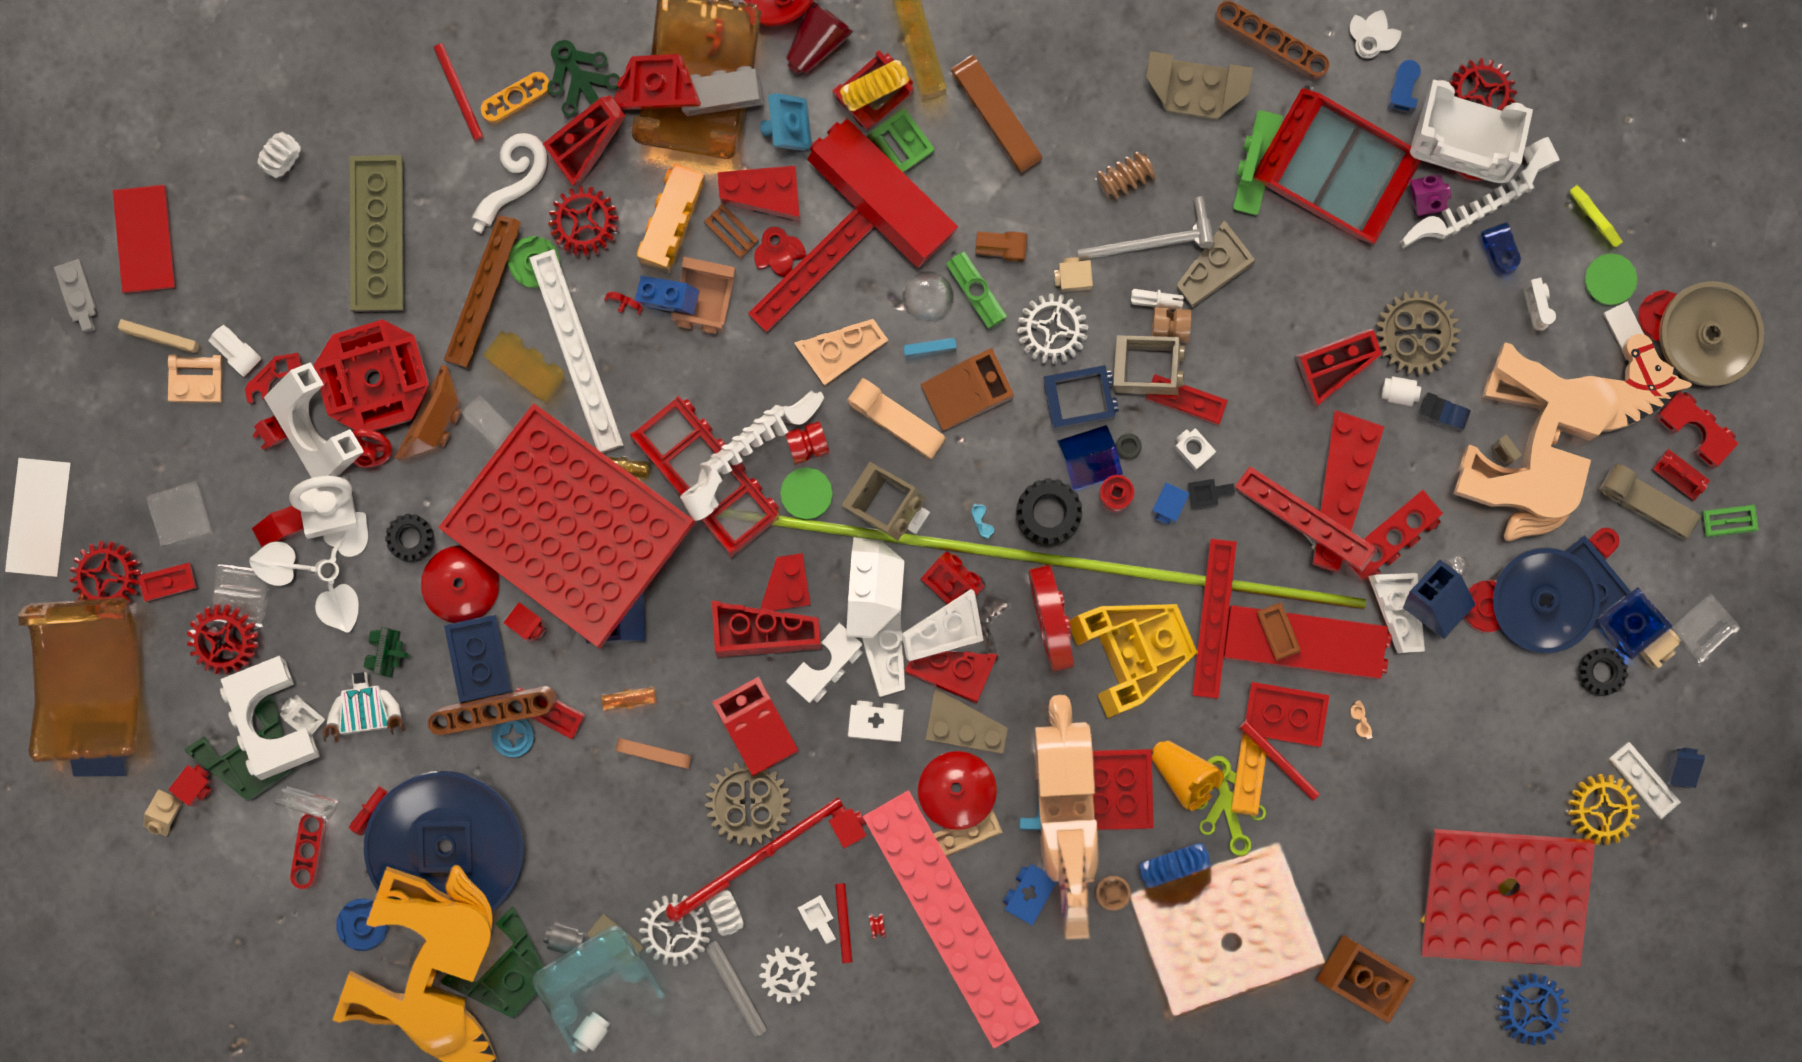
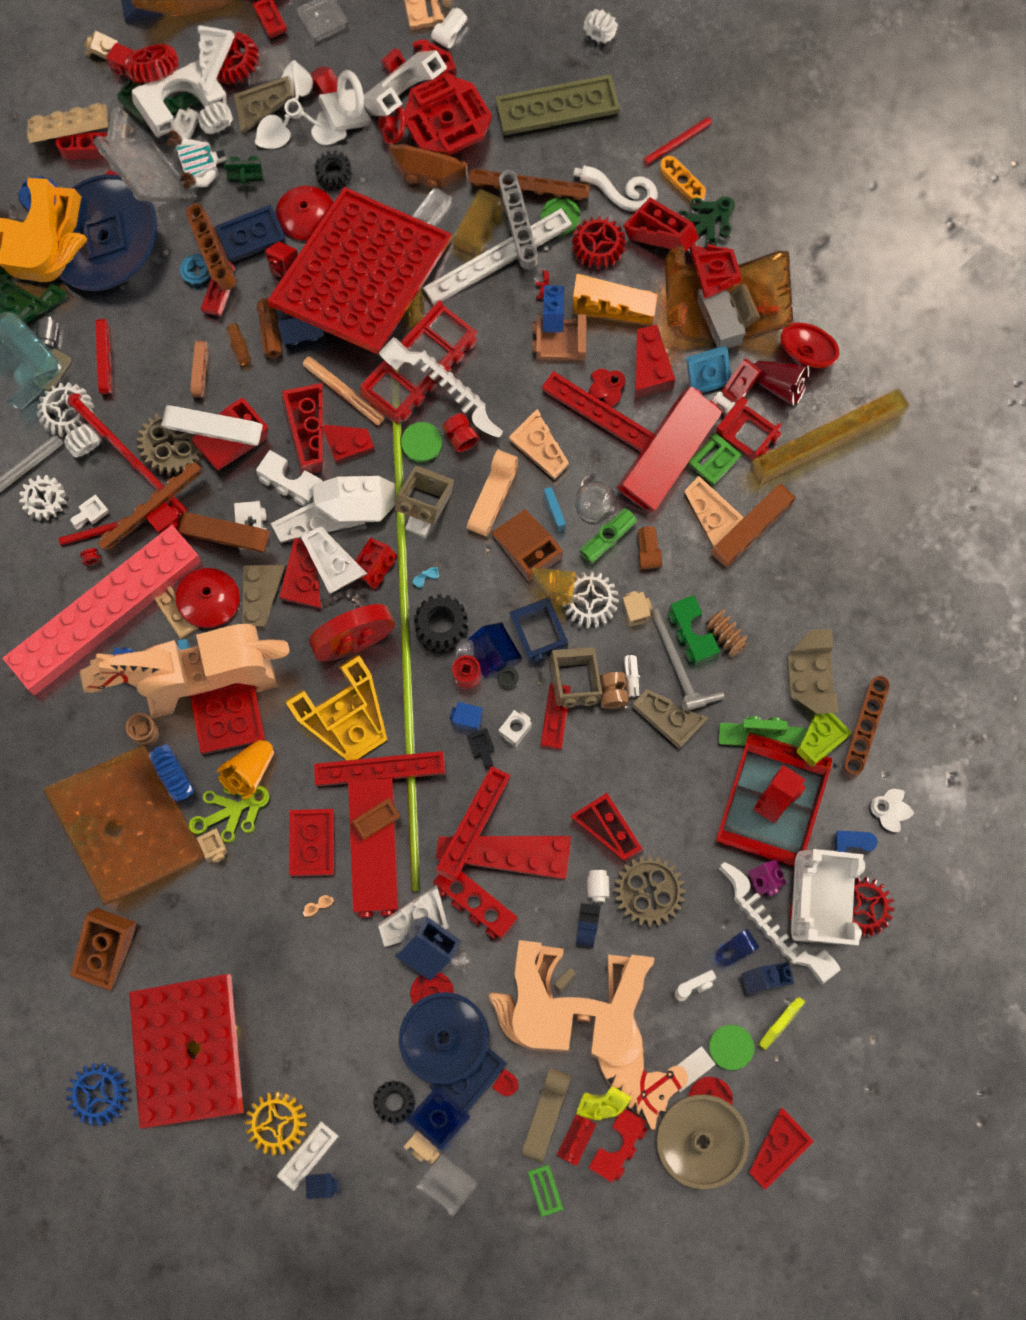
camera: 80 degrees right, 10 degrees down
dark orange tile [704,203,759,259] -> none
yellow gear [840,60,909,111] -> none
light orange tile [1230,734,1268,816] -> none
red bar [1239,720,1320,801] -> none
none -> tan plate [27,103,109,143]
none -> clear plate [93,136,197,202]
none -> red beam [95,318,112,395]
none -> dark orange plate [98,462,204,552]
none -> red gear [124,44,179,84]
none -> white beam [161,405,263,446]
none -> dark orange beam [178,512,270,553]
none -> white gear [197,102,233,134]
none -> tan bracket [197,828,228,863]
none -> white wing [198,25,235,95]
none -> dark tan wing [234,76,294,133]
none -> dark orange piece [256,298,282,358]
none -> light nougat axle [303,356,385,425]
none -> clear plate [456,639,474,657]
none -> light grey beam [499,170,538,270]
none -> clear yellow slope [532,568,576,605]
none -> neon yellow tile [576,1086,632,1120]
none -> green arch [668,595,720,667]
none -> light nougat wing [684,476,744,547]
none -> white bush [712,392,736,417]
none -> red plate [721,358,762,403]
none -> dark tan tile [729,284,760,329]
none -> dark blue slope [741,962,794,995]
none -> red wing [748,1107,814,1190]
none -> red wedge [753,765,806,824]
none -> lime wing [796,713,853,767]

